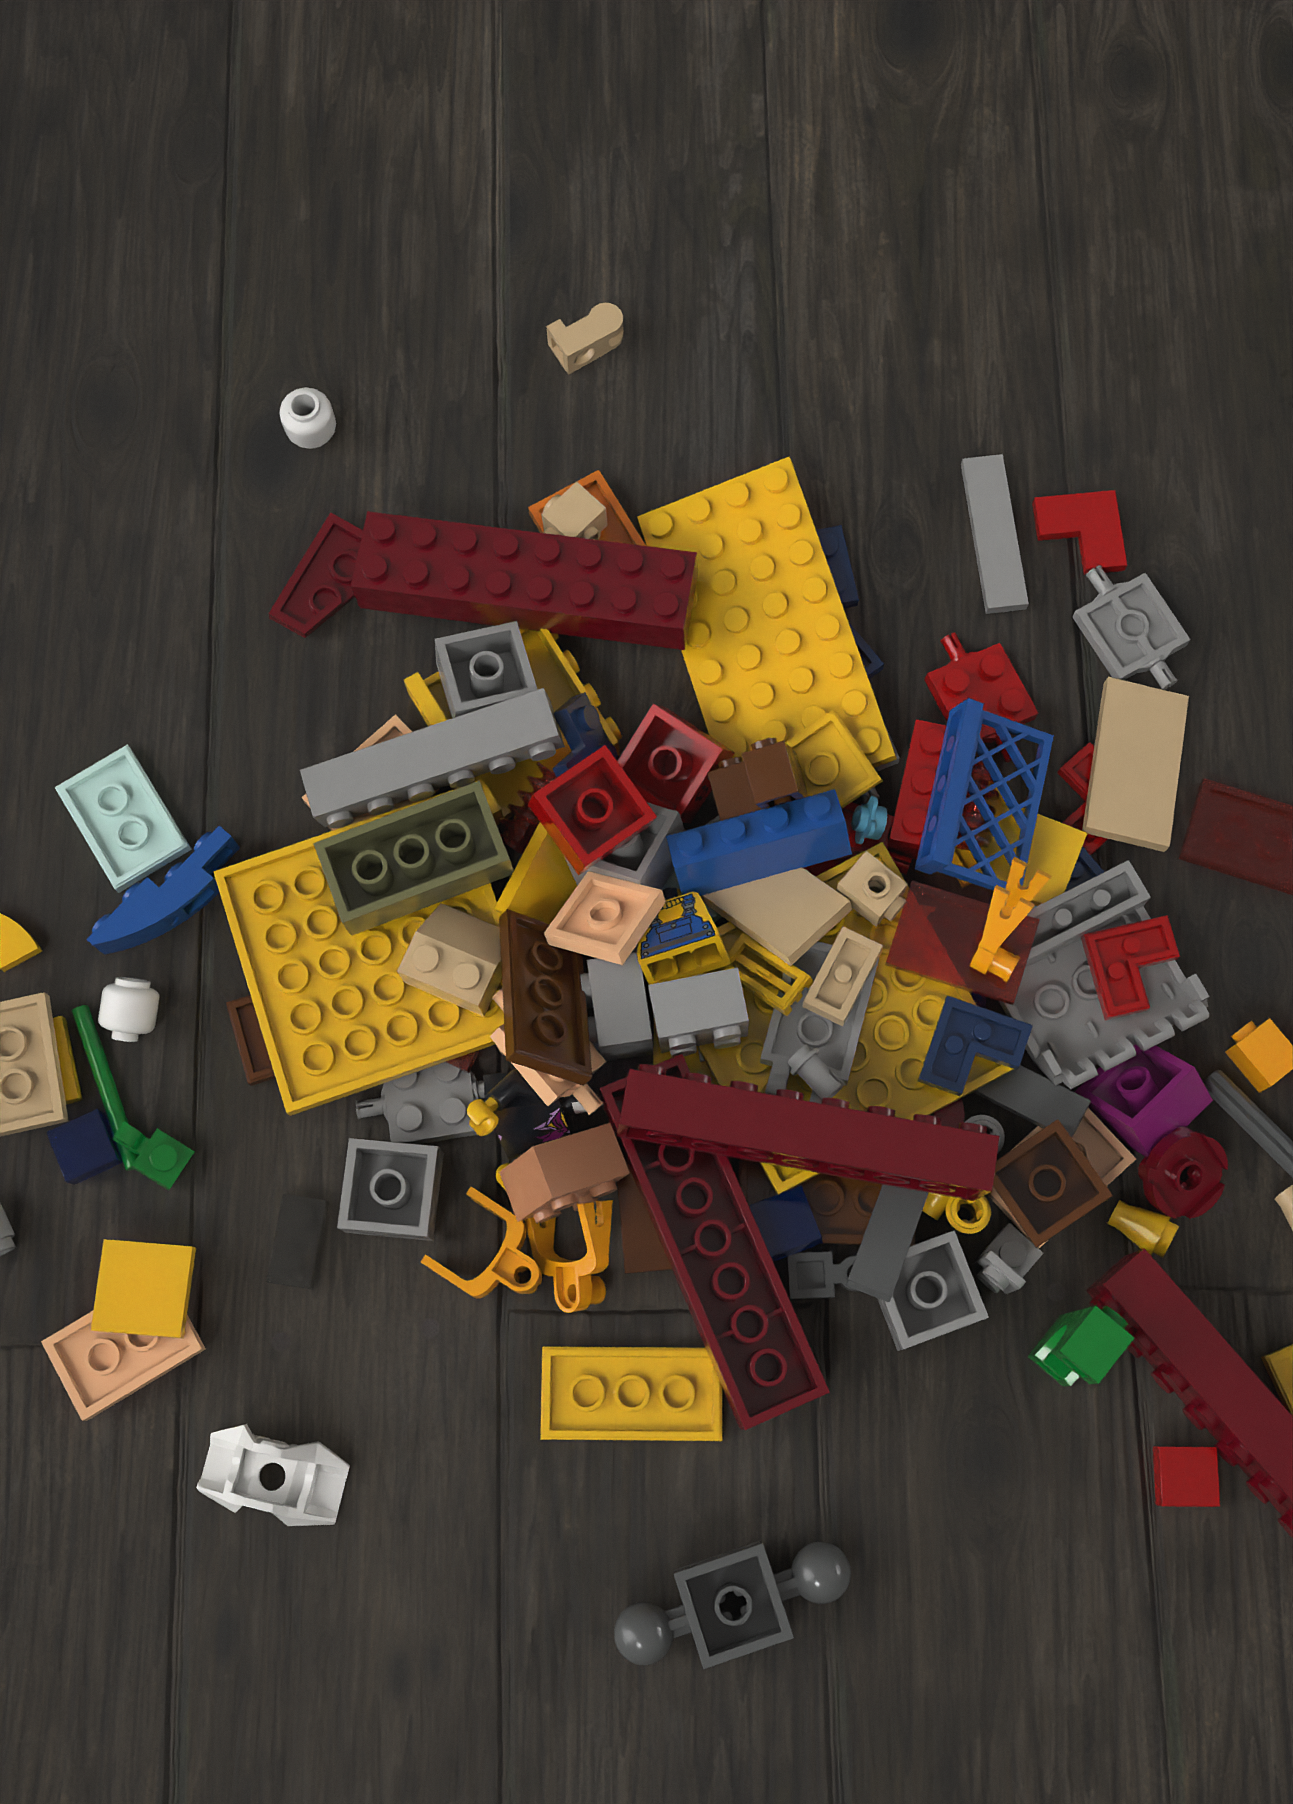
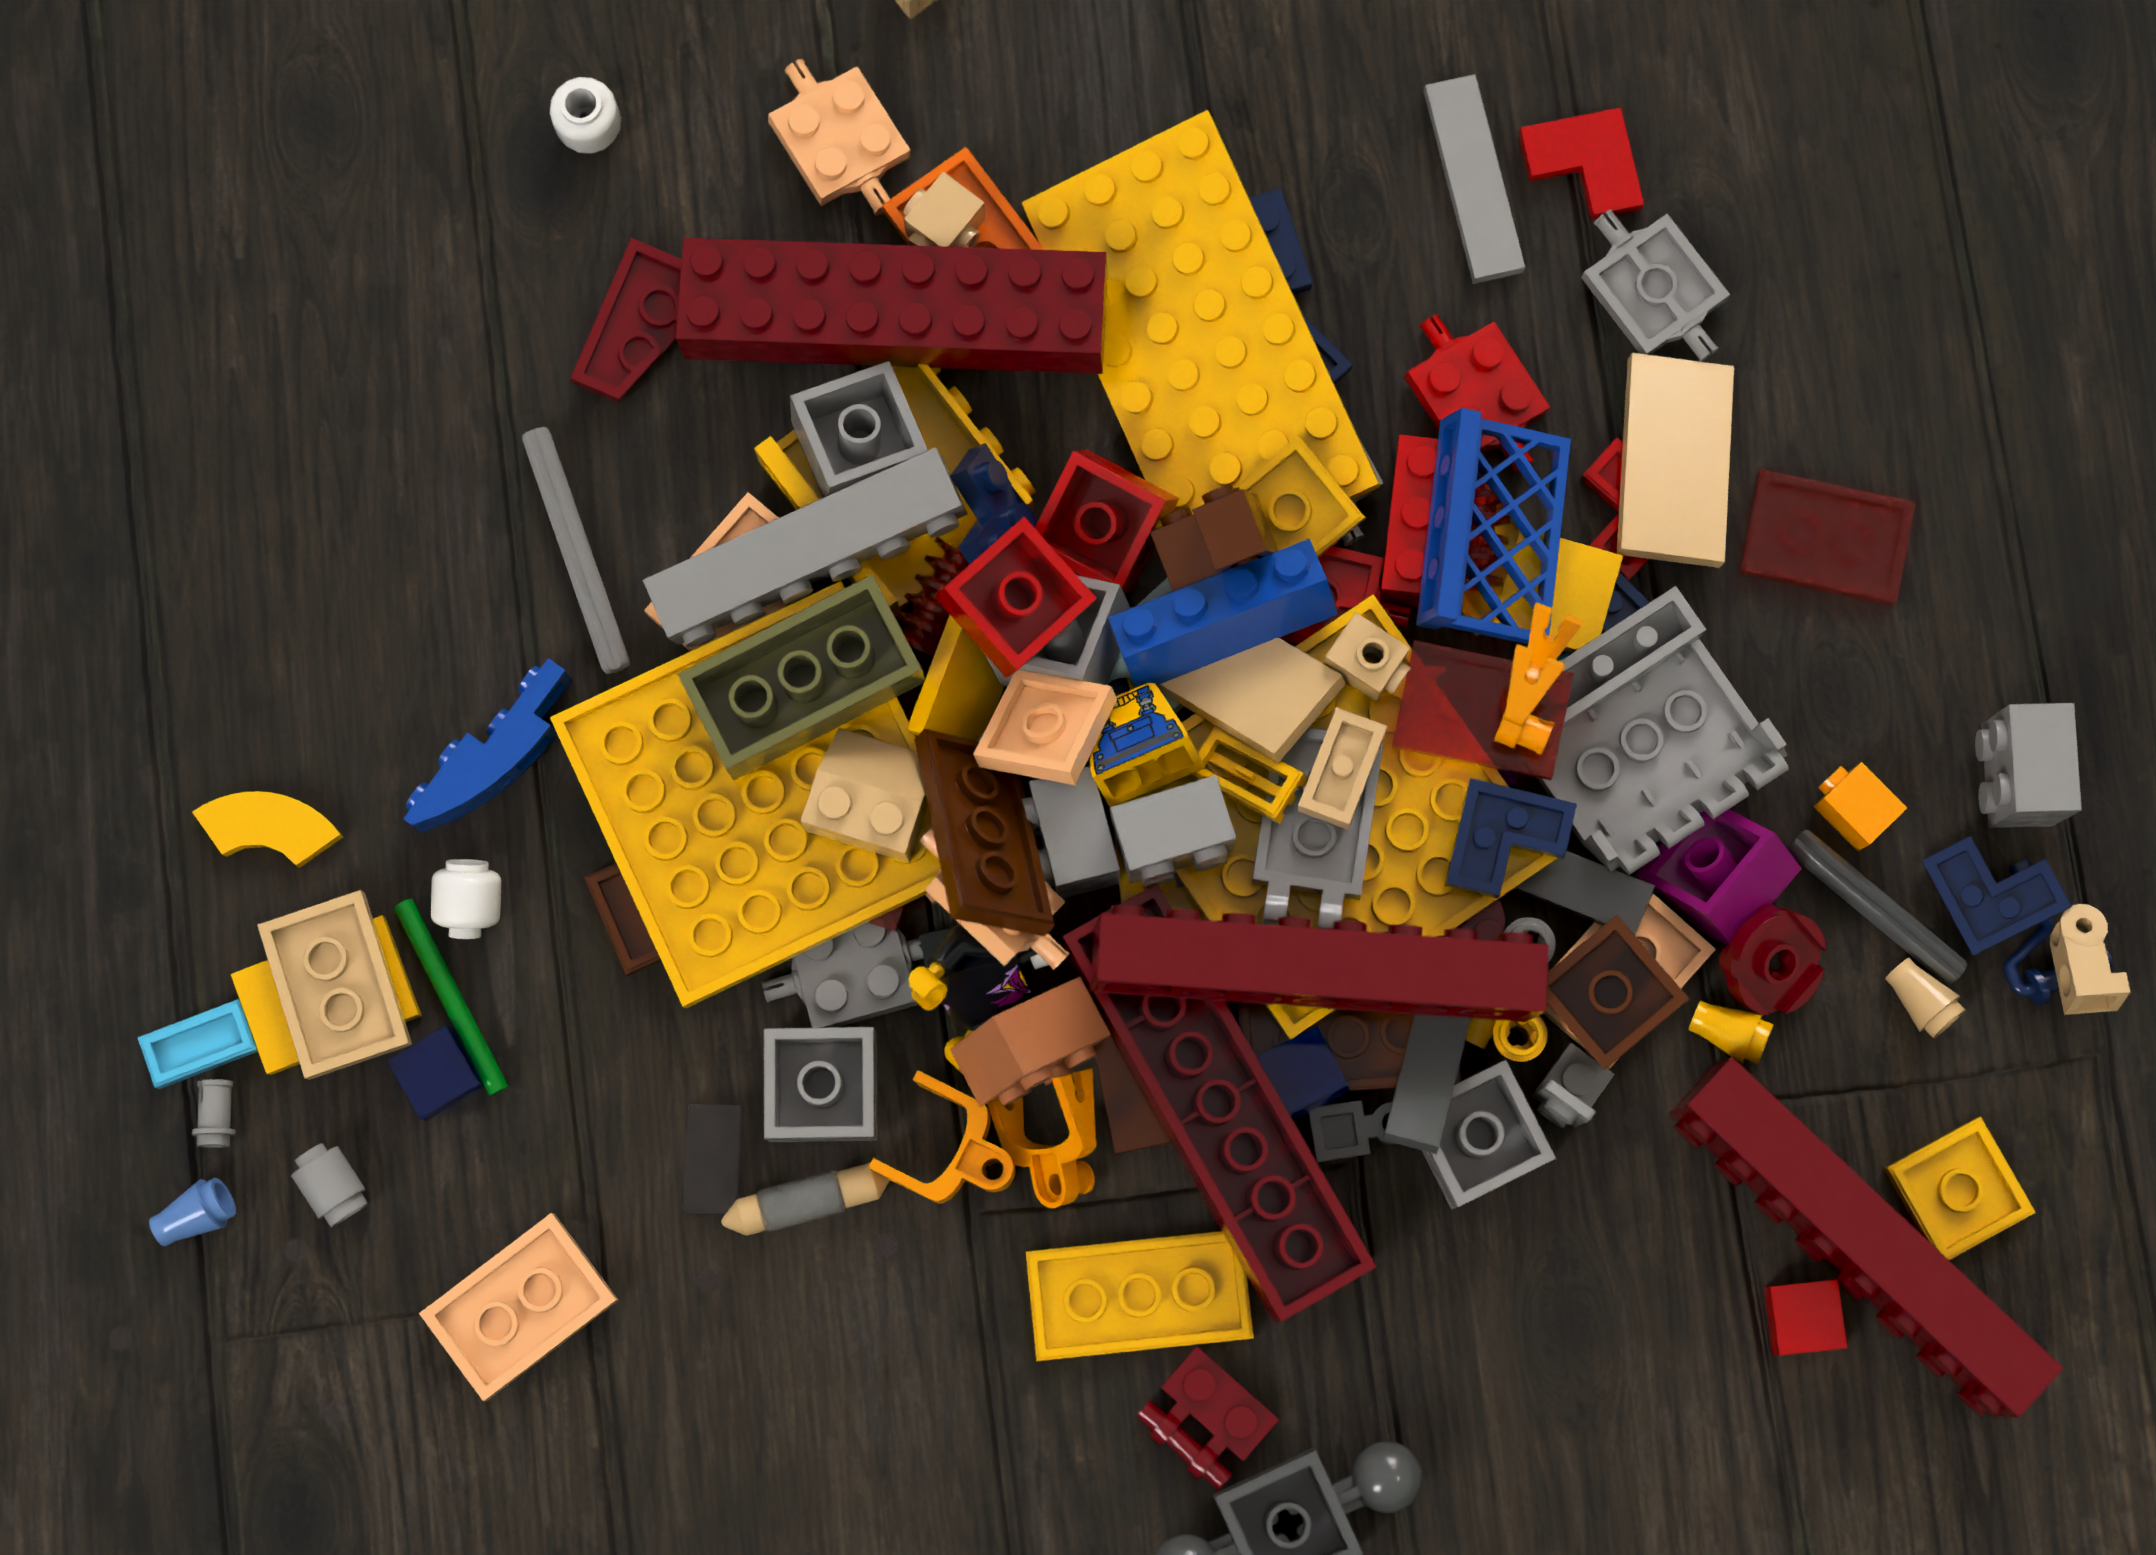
camera: 10 degrees left, 5 degrees up
light aqua tile [55,744,192,893] -> none
yellow tile [91,1239,196,1339] -> none
green plate [113,1122,195,1191] -> none
white piece [196,1424,350,1526] -> none
light grey pin [787,1044,845,1101] -> none
medium azure plate [851,796,887,844] -> none
green arch [1027,1306,1134,1387] -> none
red tile [1081,915,1180,1020] -> none
none -> light grey axle [522,427,630,674]
none -> piece [721,1163,890,1236]
none -> light nougat plate [768,59,910,215]
none -> dark red plate [1136,1346,1279,1490]

